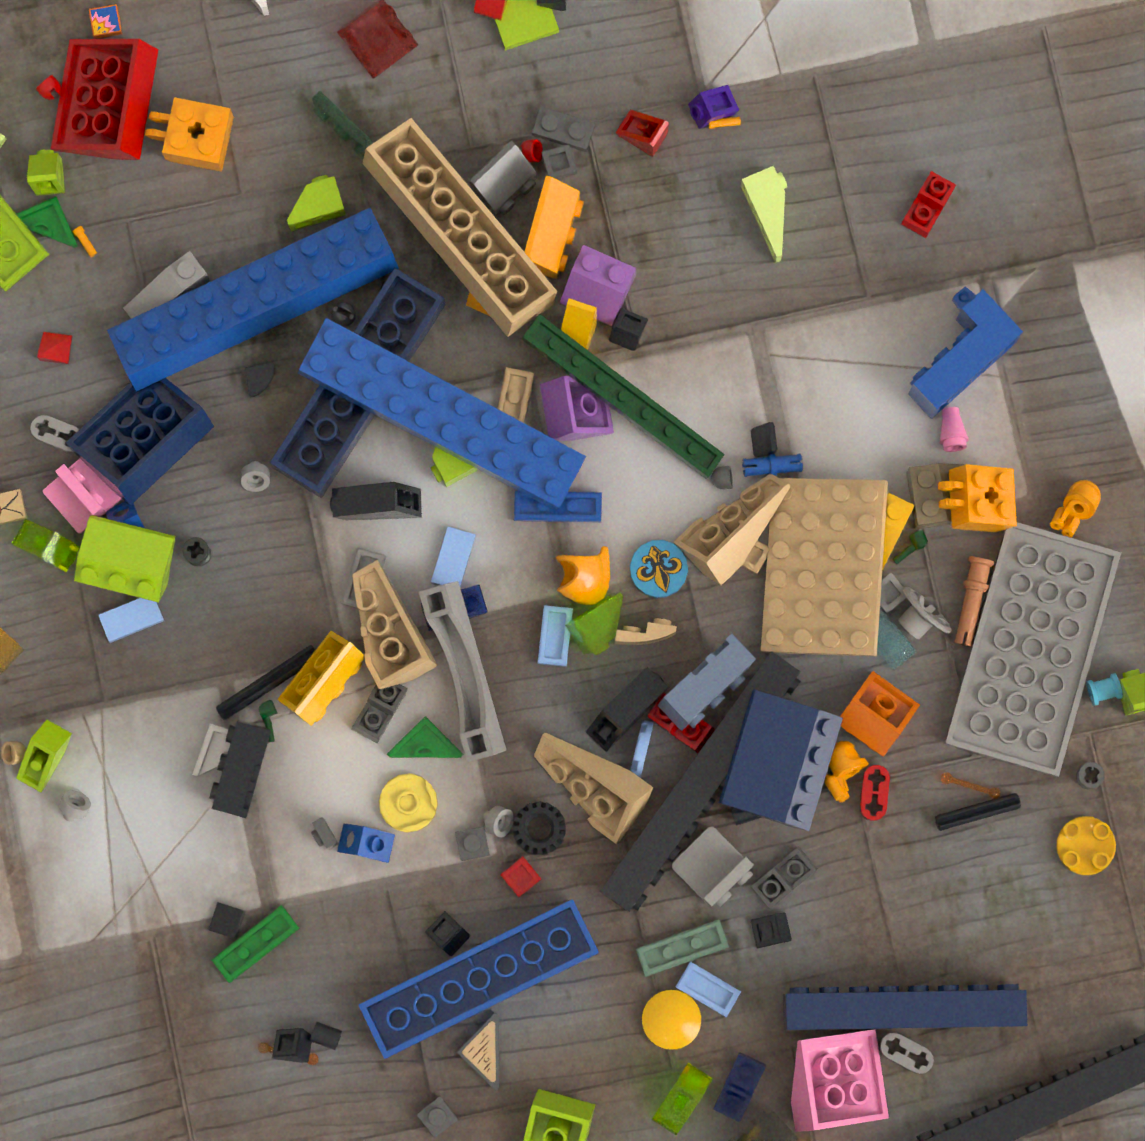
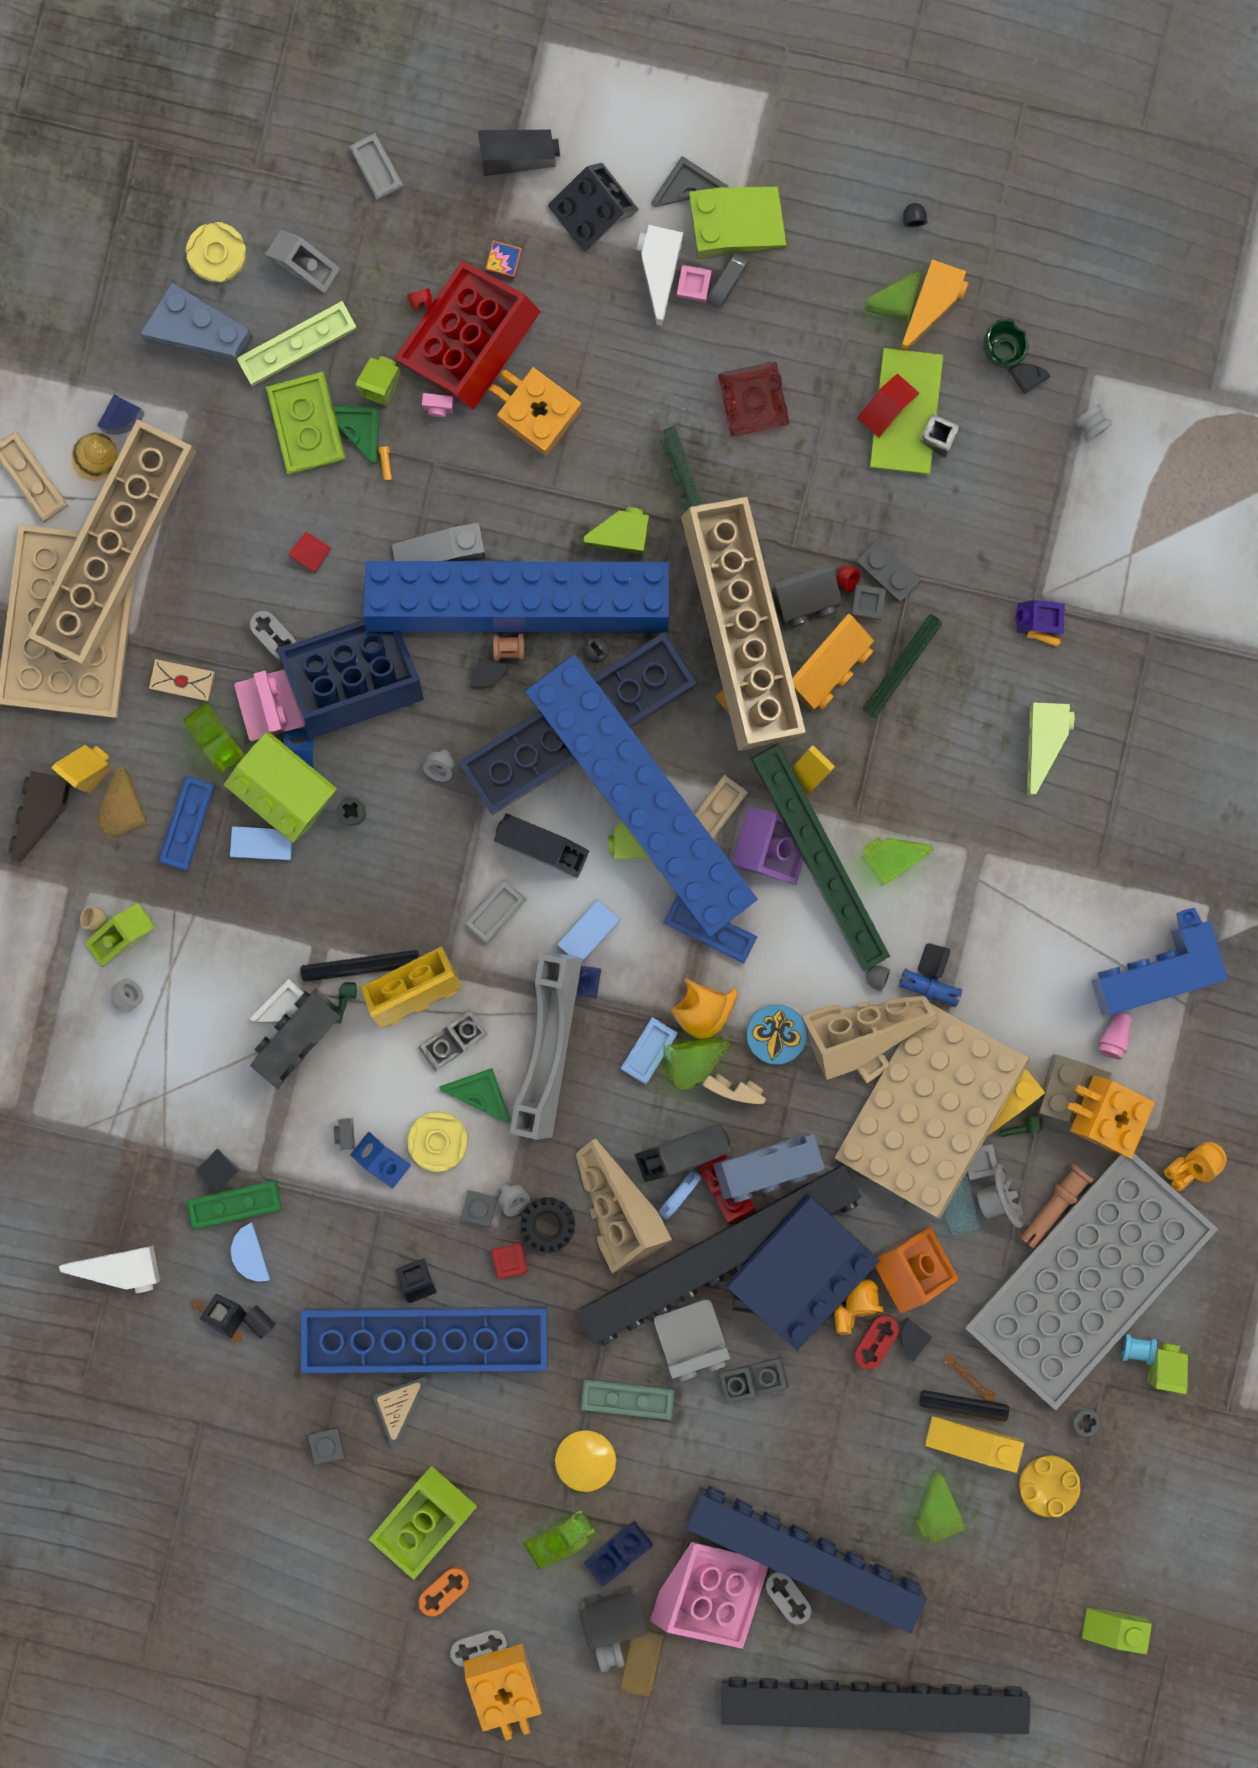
camera: 25 degrees right, 5 degrees up
tan wedge [352,560,438,689] -> none
medium lavender slope [560,245,636,327] -> none
black slope [609,308,648,351] -> none
red slope [615,109,669,157] -> none
light blue tile [675,961,741,1017] -> none
black slope [750,912,792,949] -> none
red slope [901,171,956,238] -> none
none -> white slope [59,1246,160,1293]
none -> blue tile [158,776,216,871]
none -> light blue tile [231,1222,271,1282]
none -> bright pink plate [422,393,455,417]
none -> nougat bush [493,634,525,662]
none -> clear neon green slope [862,837,934,886]
none -> clear green axle [863,614,942,718]
none -> black tile [901,1318,932,1361]
none -> clear neon green slope [916,1468,966,1544]
none -> yellow slope [925,1416,1024,1473]

